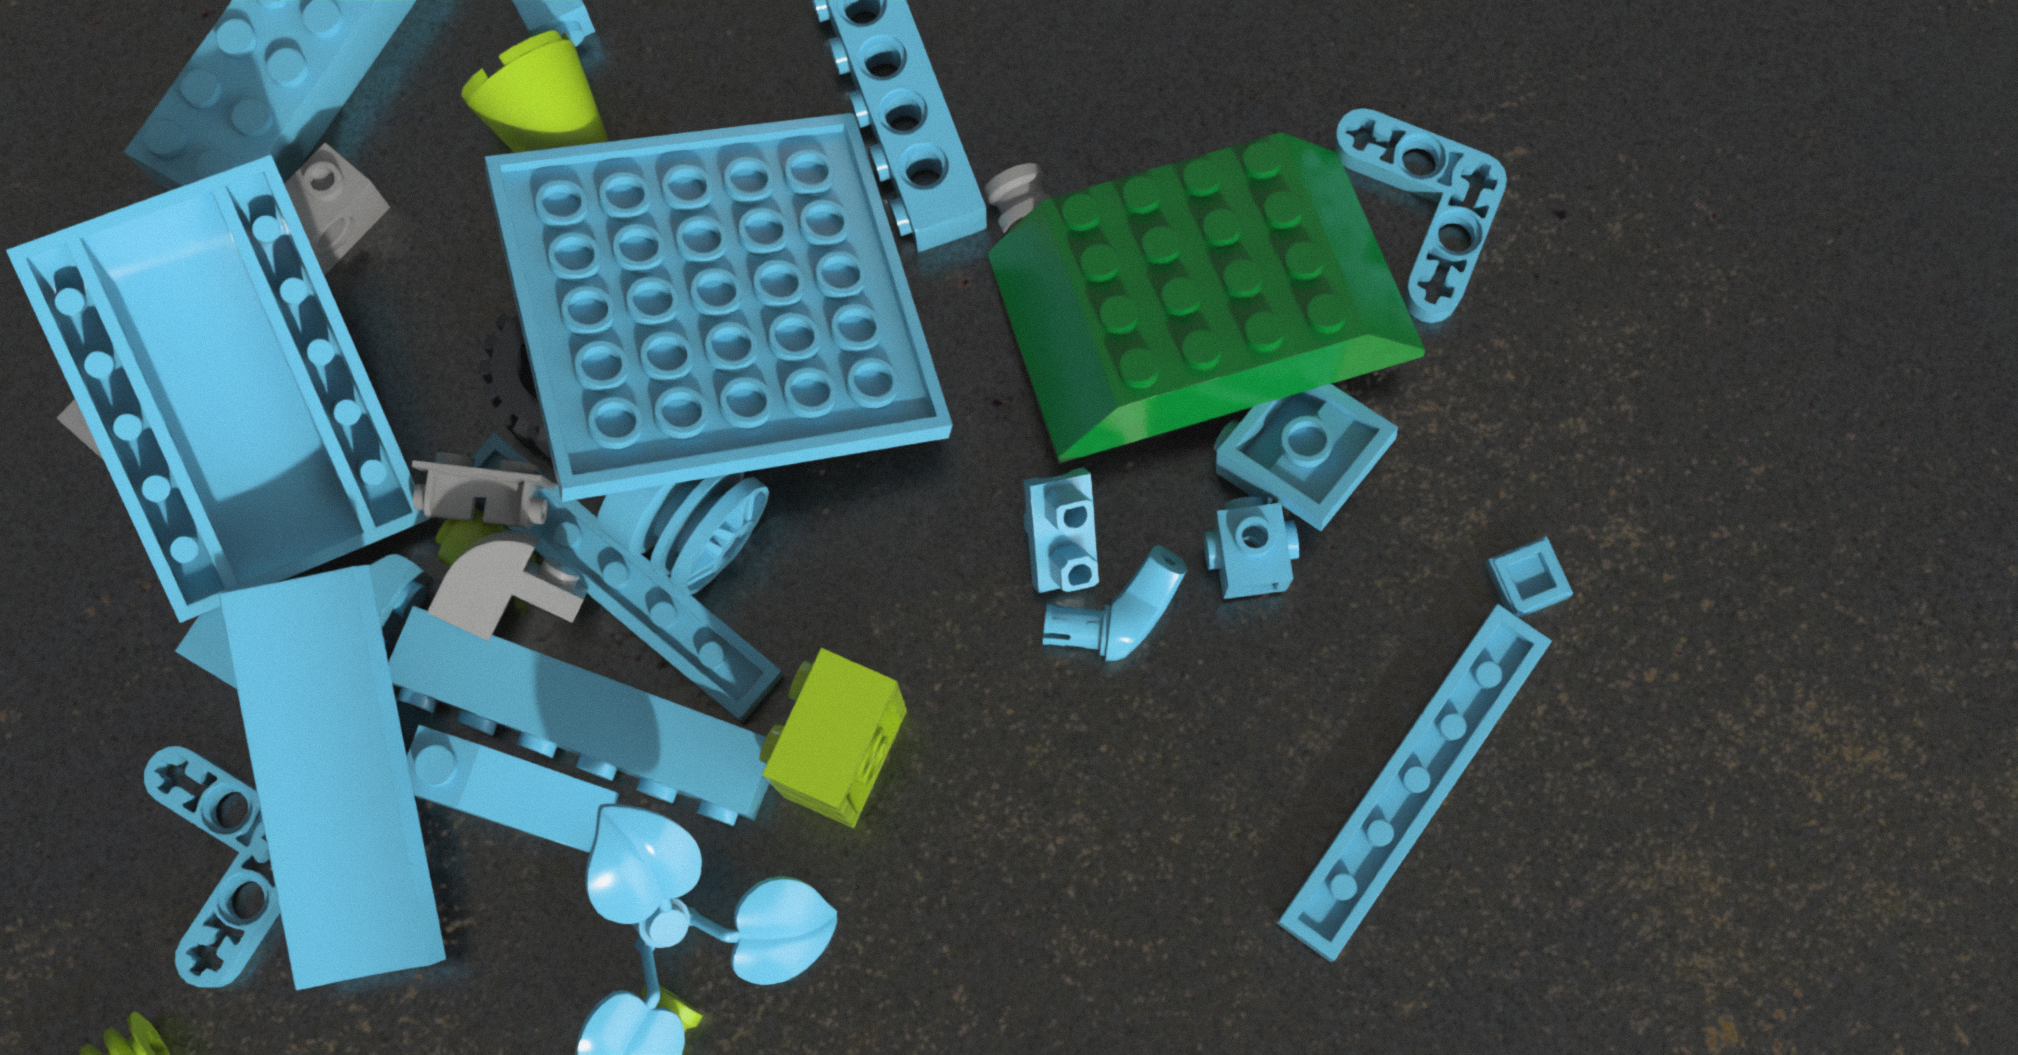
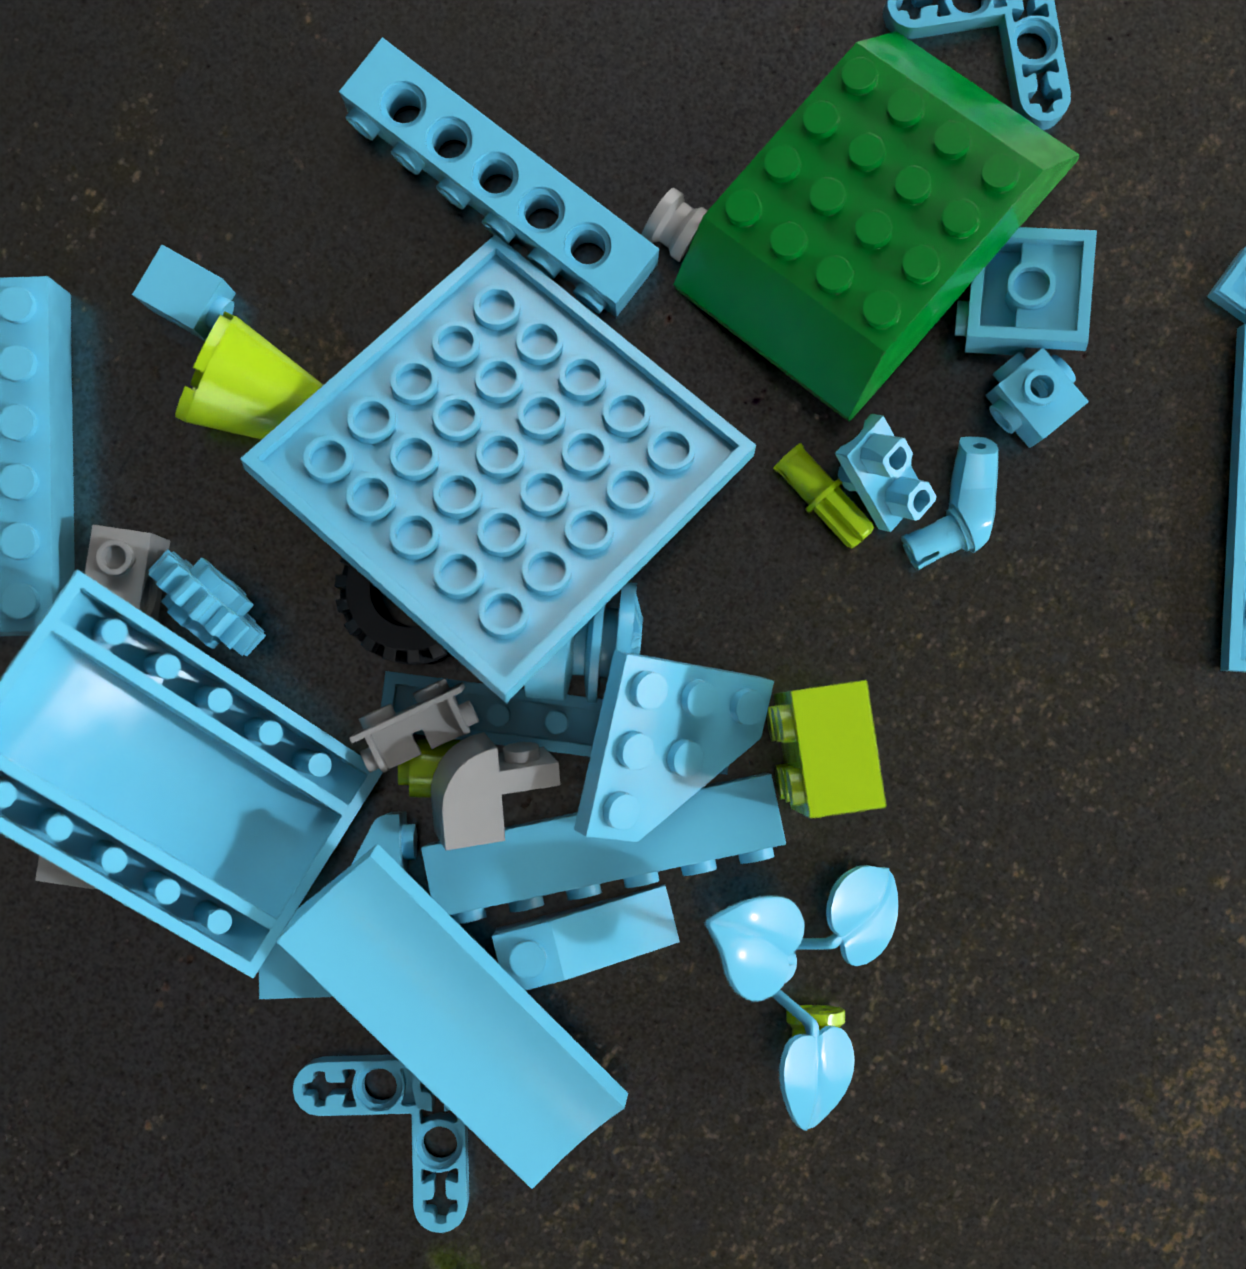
camera: 35 degrees left, 10 degrees up
none -> medium azure gear [148,549,266,656]
none -> medium azure plate [574,650,774,842]
none -> lime axle [773,443,874,548]

